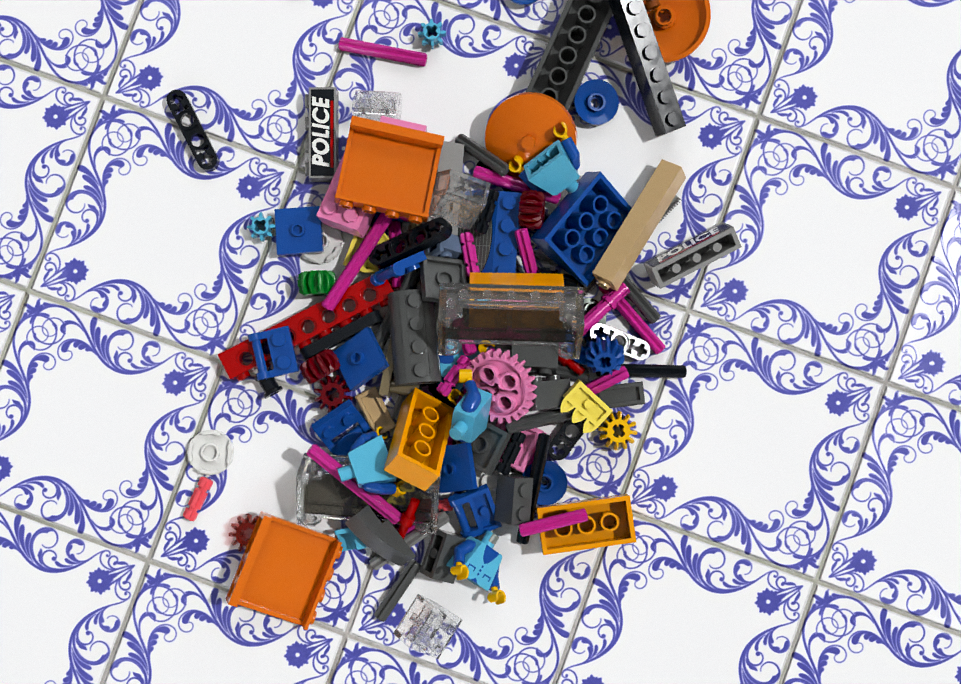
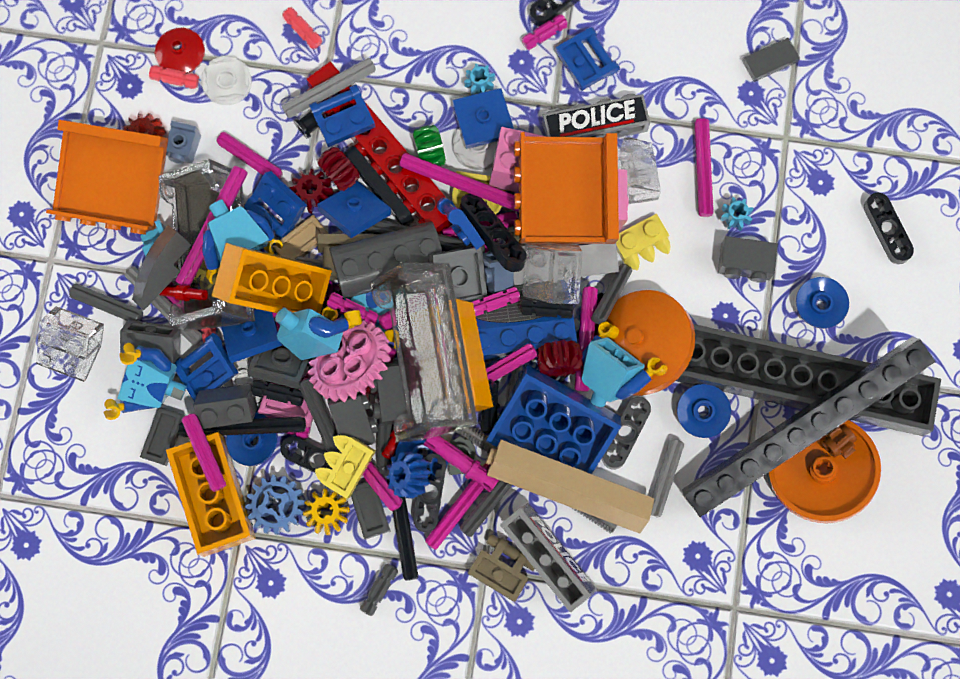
camera: 80 degrees right, 10 degrees down
none -> dark grey tile [140,407,185,466]
none -> red dish [155,28,205,74]
none -> sand blue brick [166,120,201,164]
none -> dark pink axle [216,132,283,179]
none -> medium blue gear [245,475,306,535]
none -> coral axle [282,7,322,49]
none -> light grey axle [282,58,376,118]
none -> dark grey axle [360,564,398,616]
none -> dark tan plate [468,534,535,602]
none -> dark pink axle [522,14,568,50]
none -> blue plate [555,27,620,91]
none -> dark grey beam [602,397,651,470]
none -> light yellow plate [616,213,671,271]
none -> light grey axle [651,439,684,517]
none -> dark grey brick [718,236,778,283]

